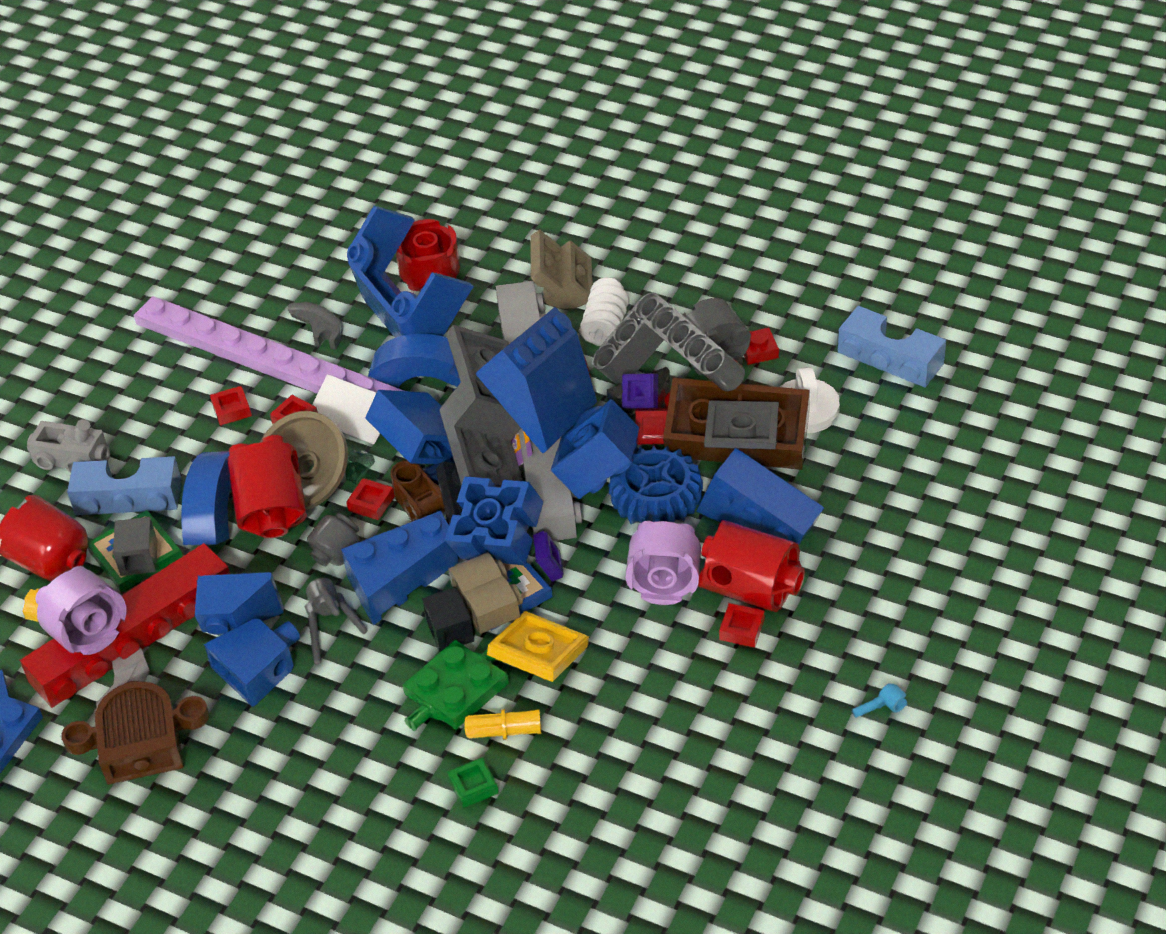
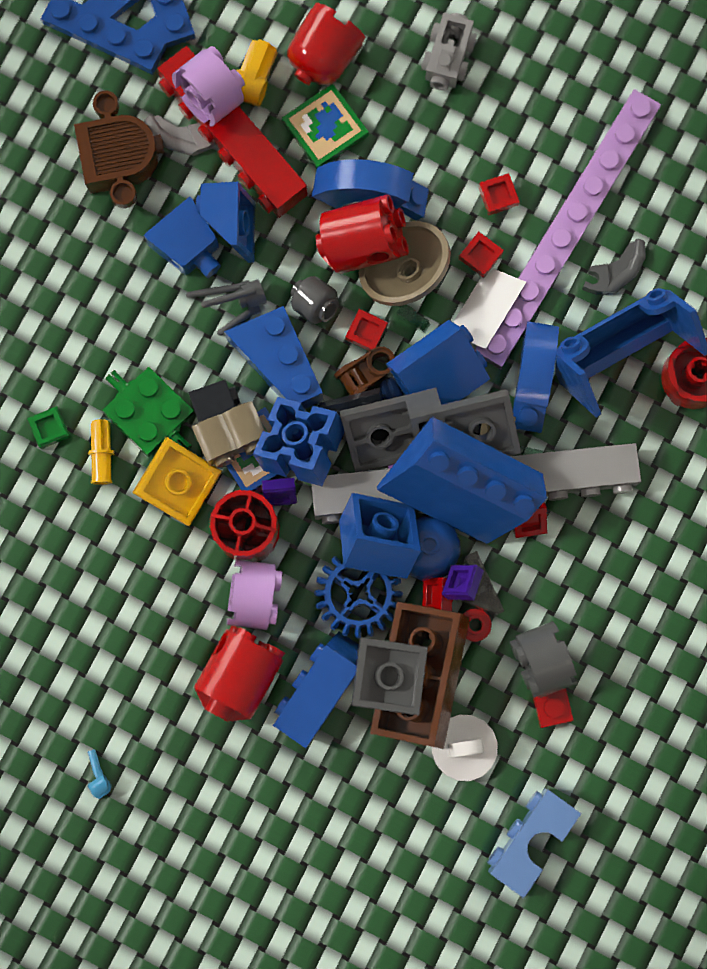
camera: 90 degrees right, 35 degrees up
medium blue arch [67,456,182,515] -> none
dark grey brick [113,517,157,576] -> none
dark tan brick [530,229,593,309] -> none
white piece [579,277,629,346] -> none
dark grey beam [593,292,745,391] -> none
red plate [719,603,765,648] -> none
none -> red cylinder [210,490,280,562]

